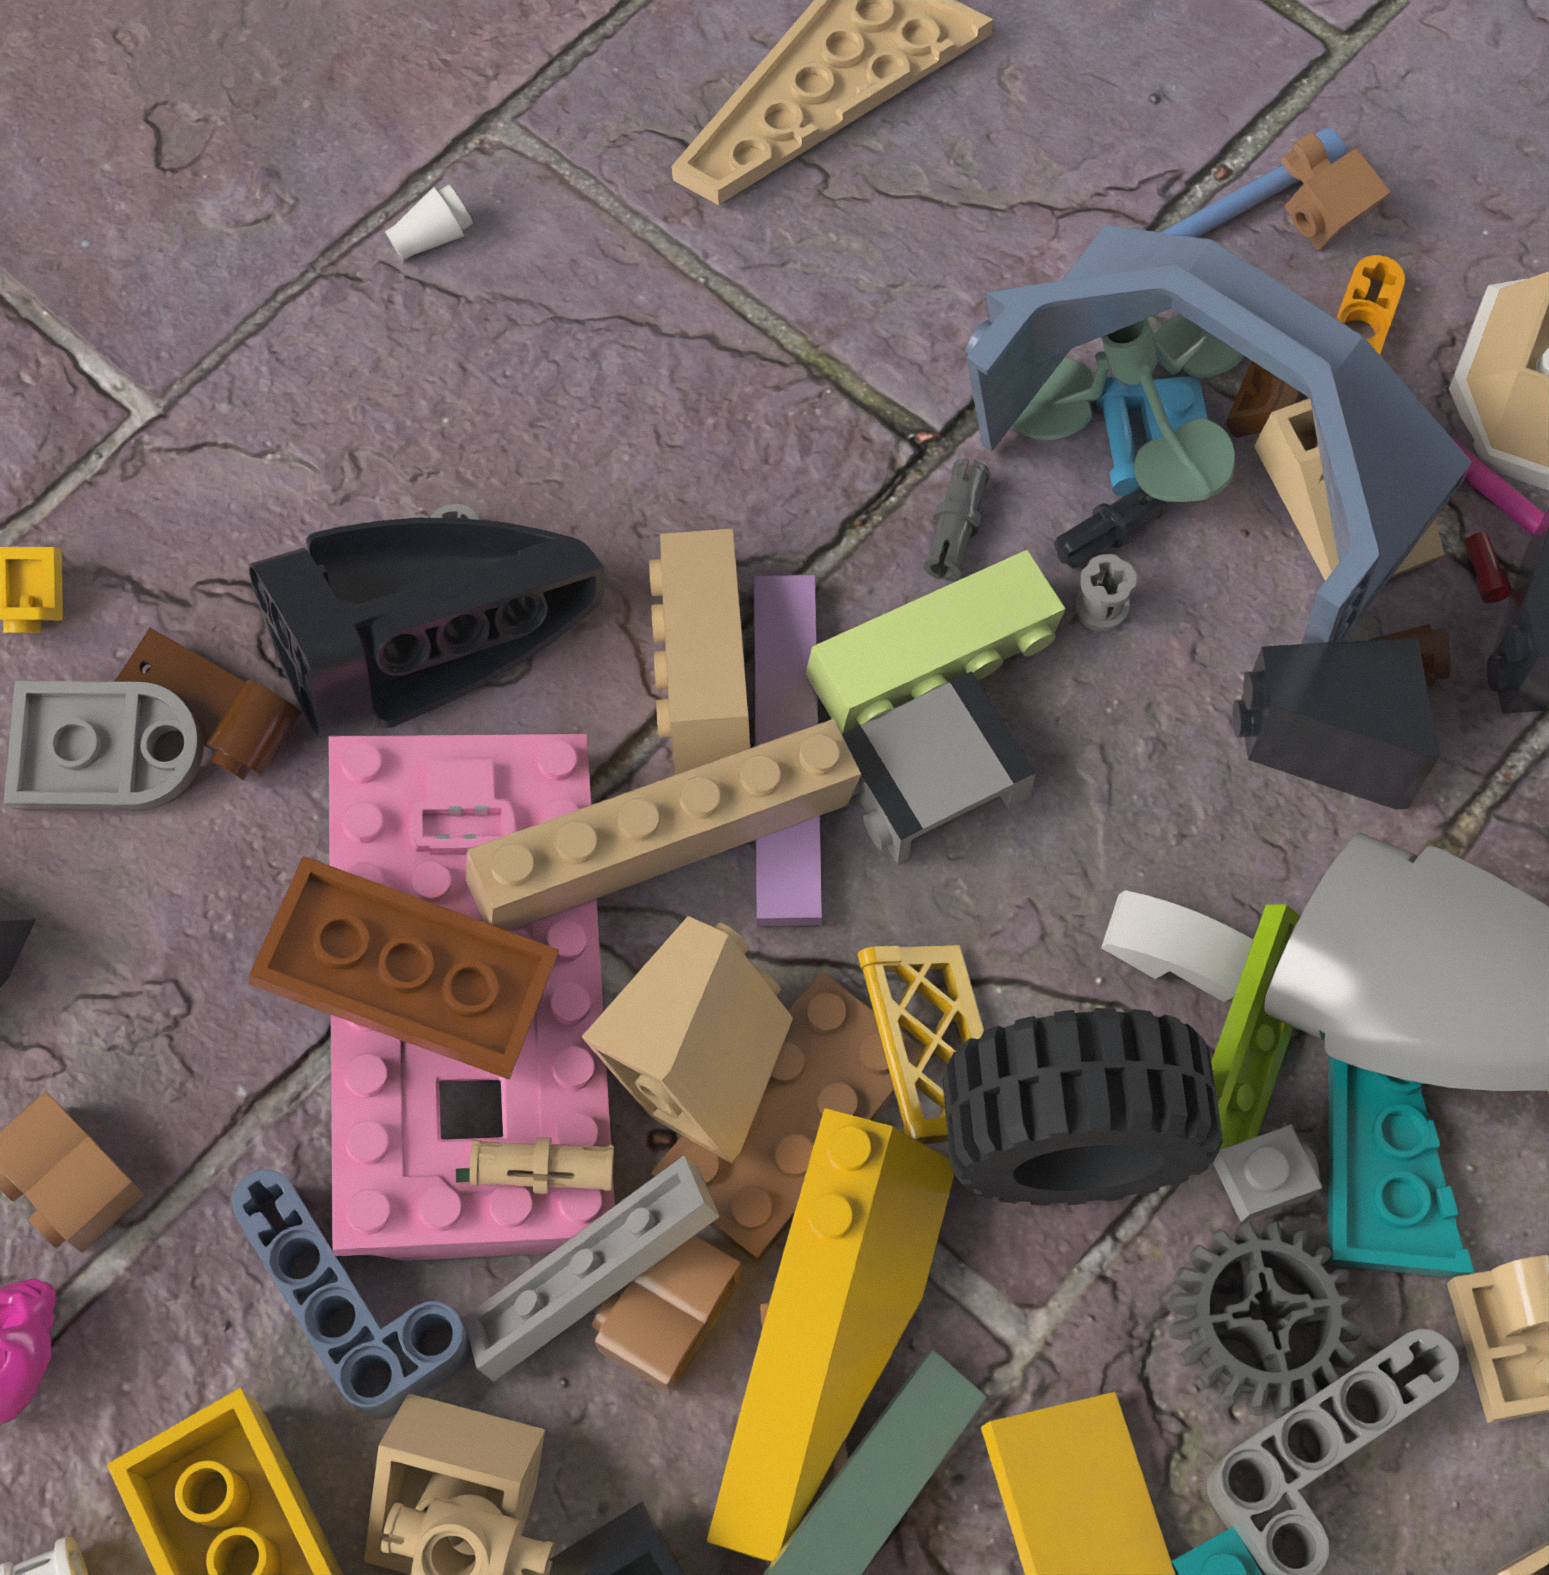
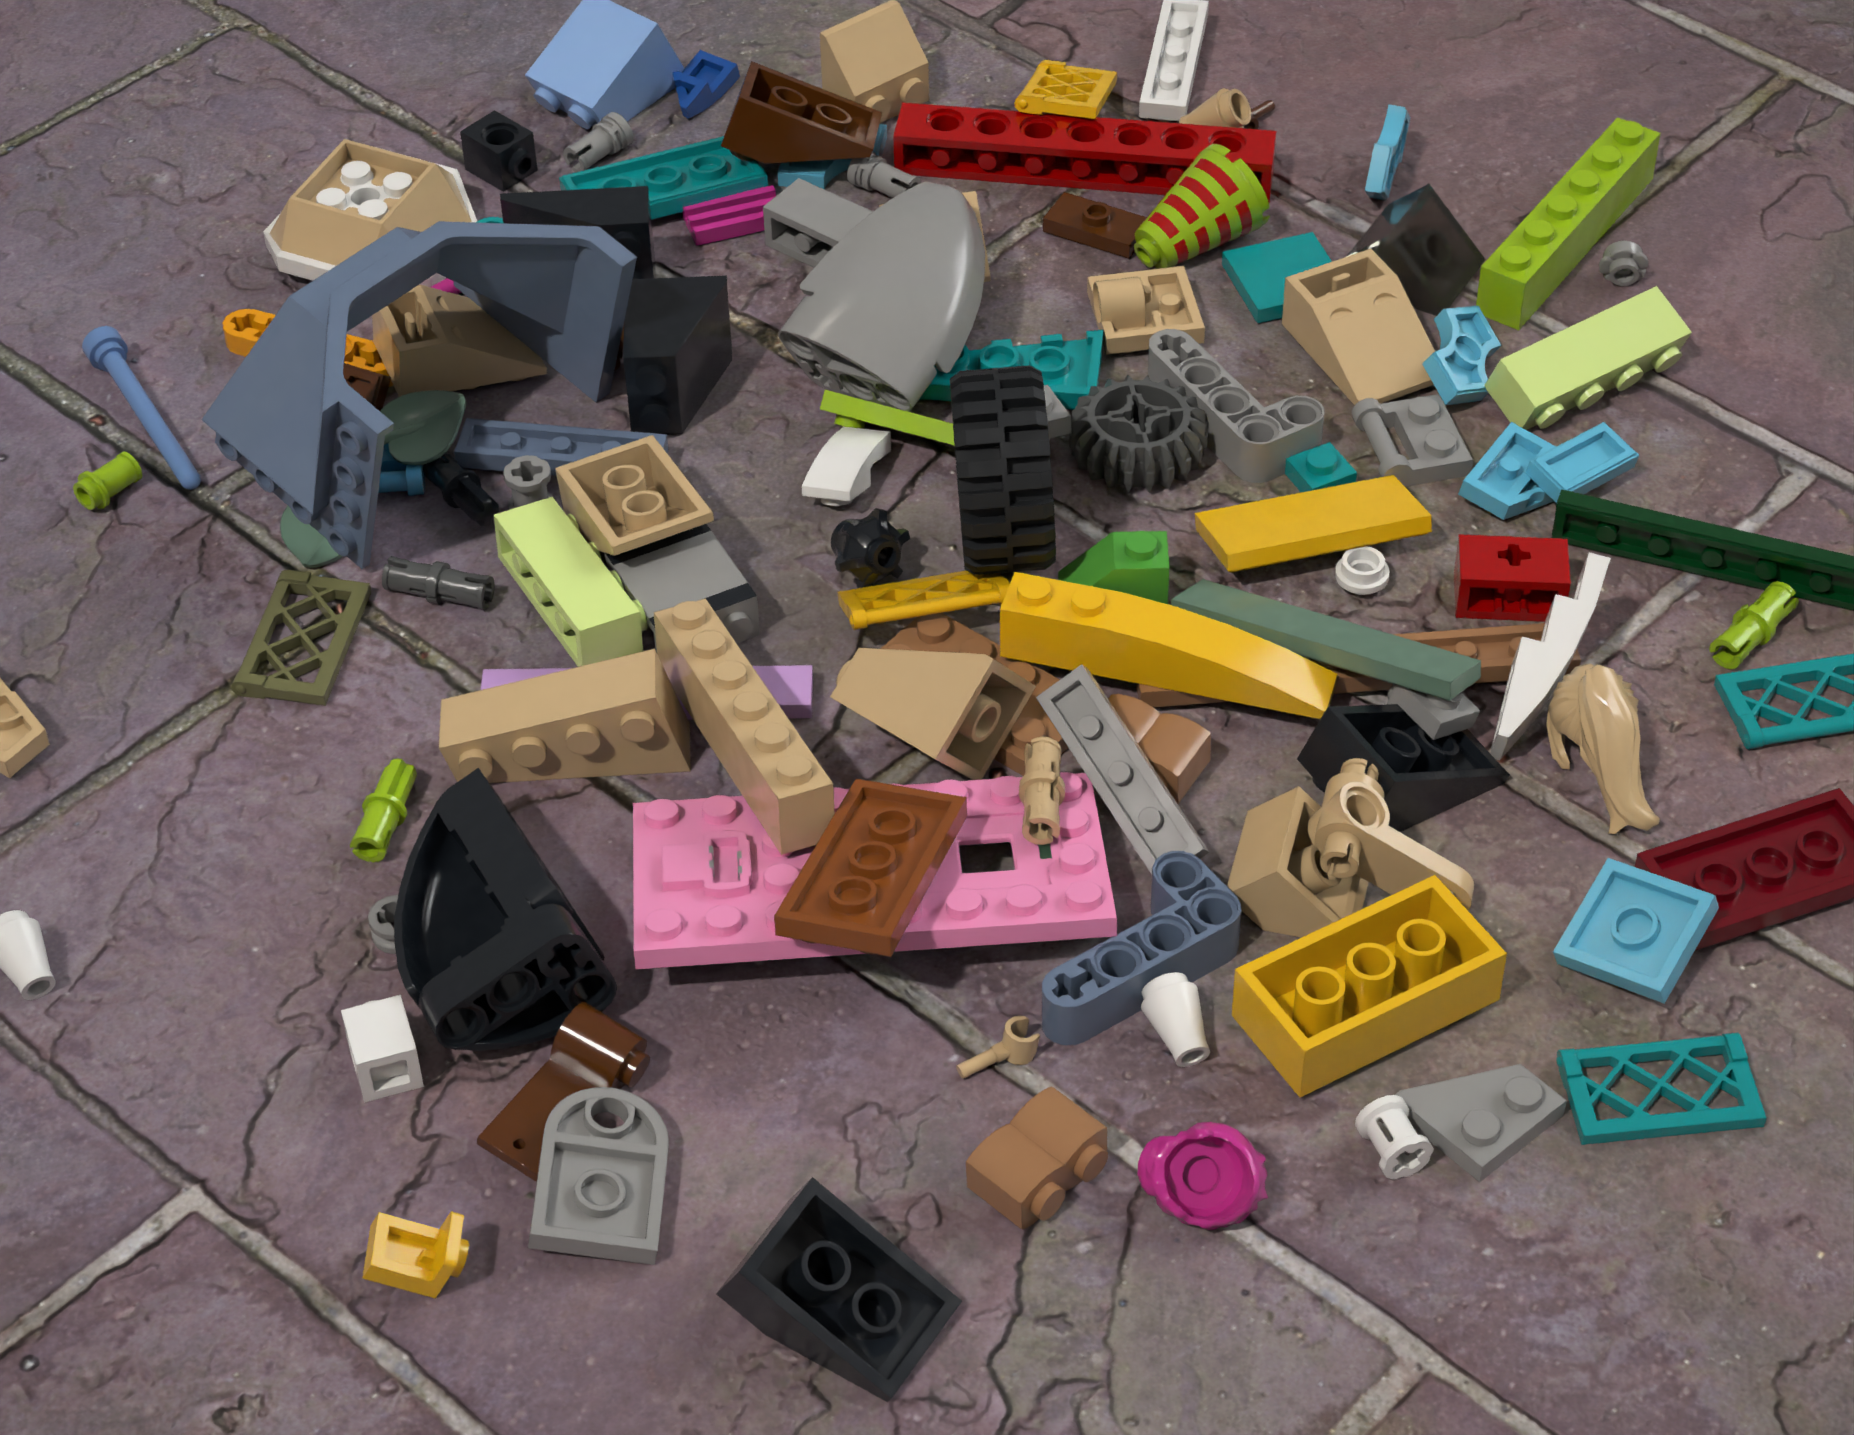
camera: 90 degrees left, 20 degrees down
medium nougat brick [1281,132,1391,251] -> none
none -> lime pin [73,451,143,510]
none -> olive window [231,570,371,706]
none -> white brick [341,995,424,1103]
none -> lime axle [350,758,417,862]
none -> sand blue plate [454,418,668,476]
none -> tan slope [555,435,714,556]
none -> black rock [831,508,910,588]
none -> tan hand [956,1016,1040,1079]
none -> bright green slope [1058,531,1170,604]
none -> white cone [1141,972,1210,1067]

